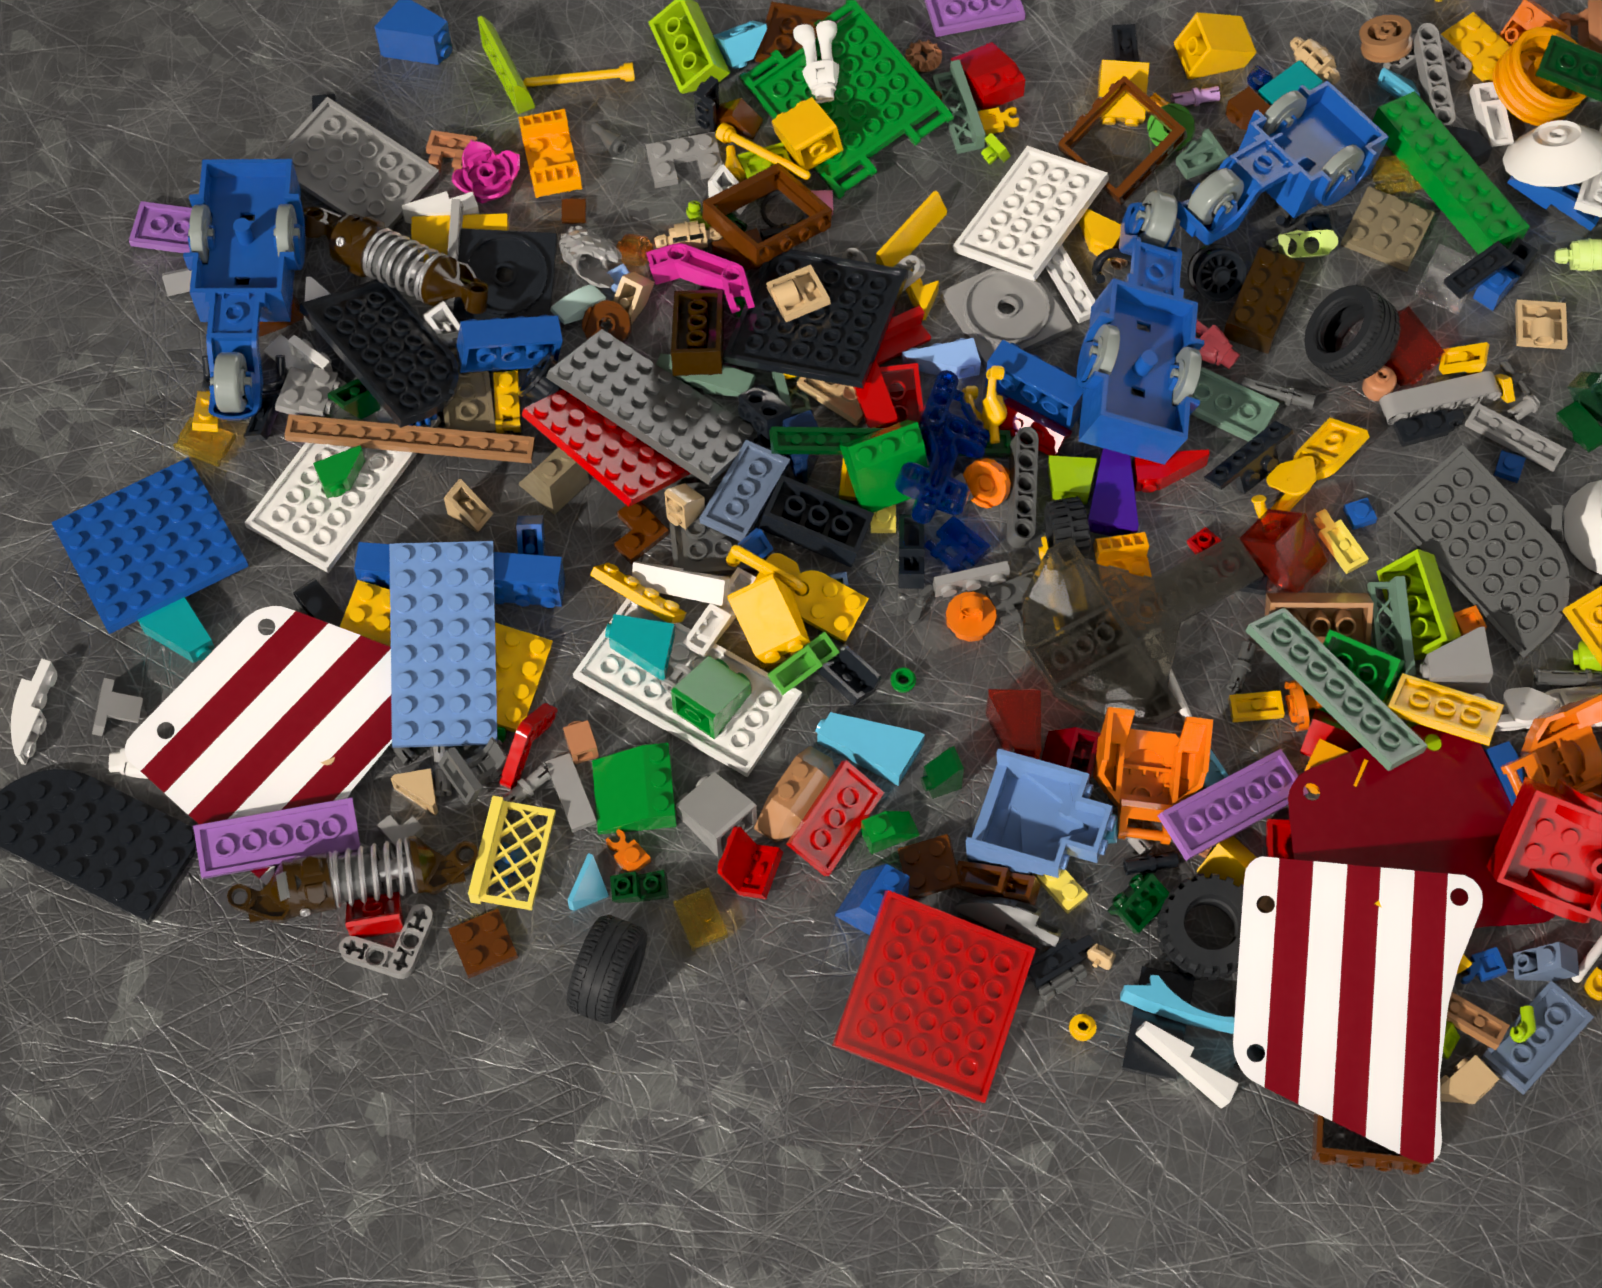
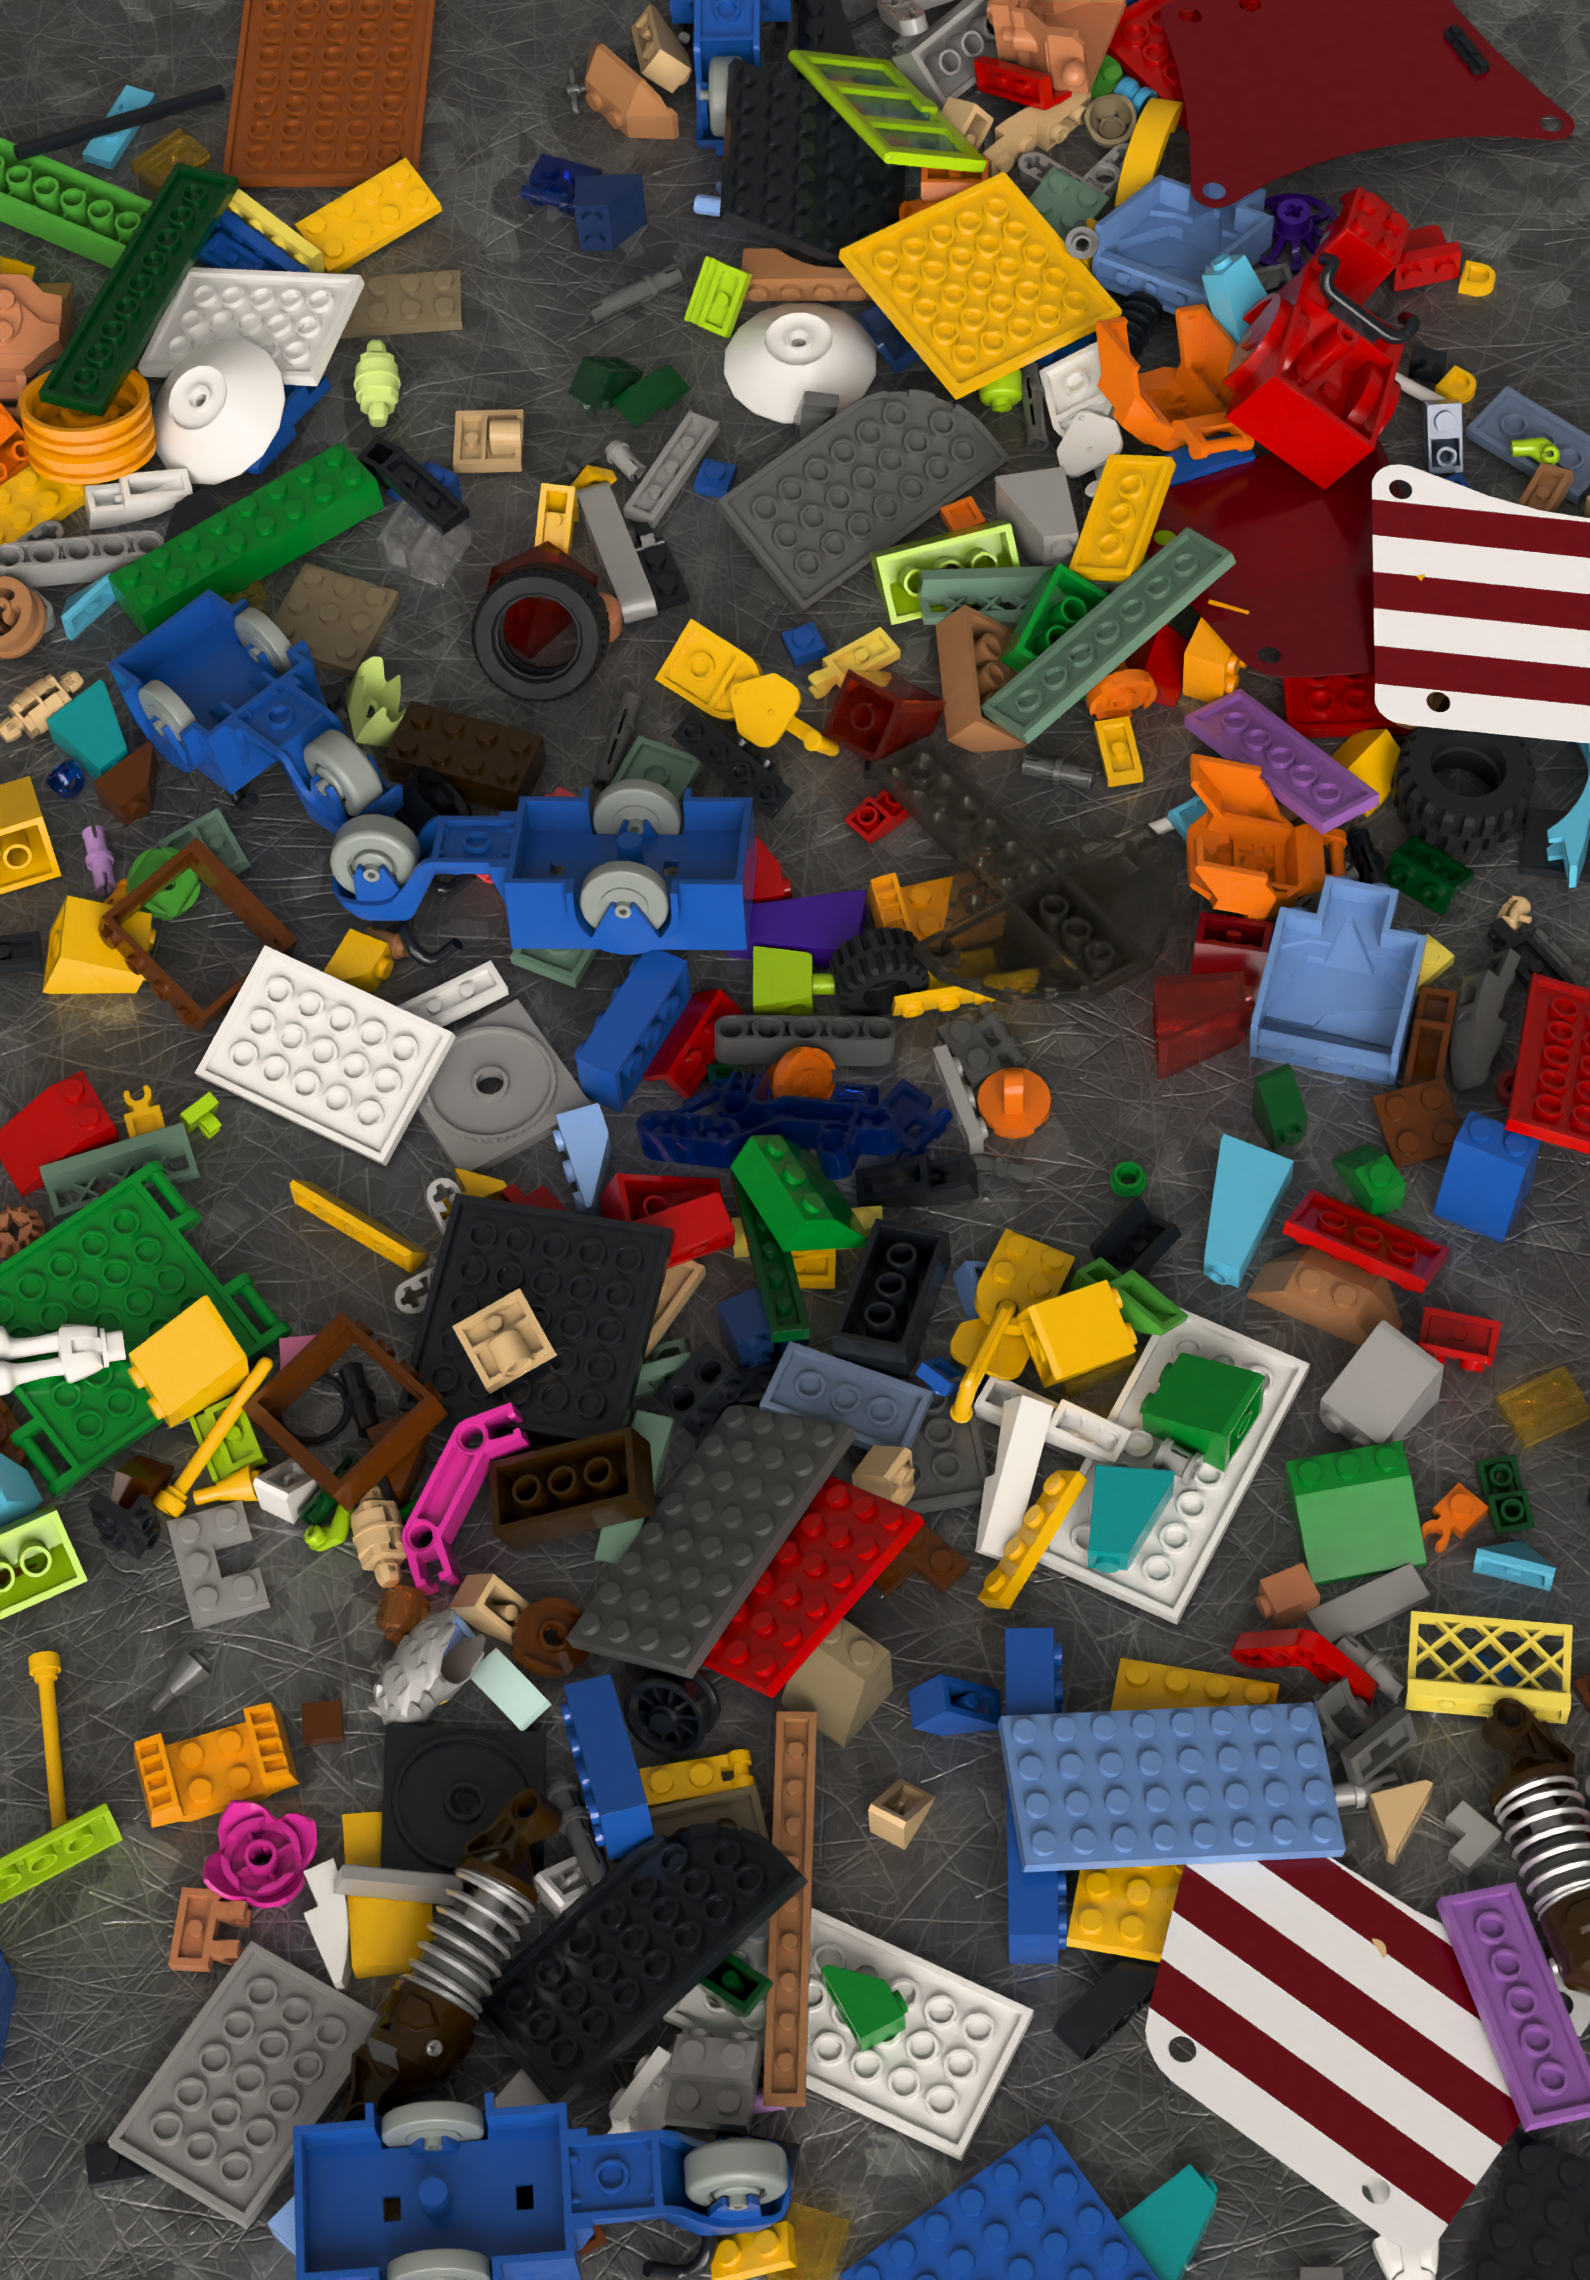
camera: 90 degrees left, 5 degrees down
yellow piece [960,365,1007,444] -> none

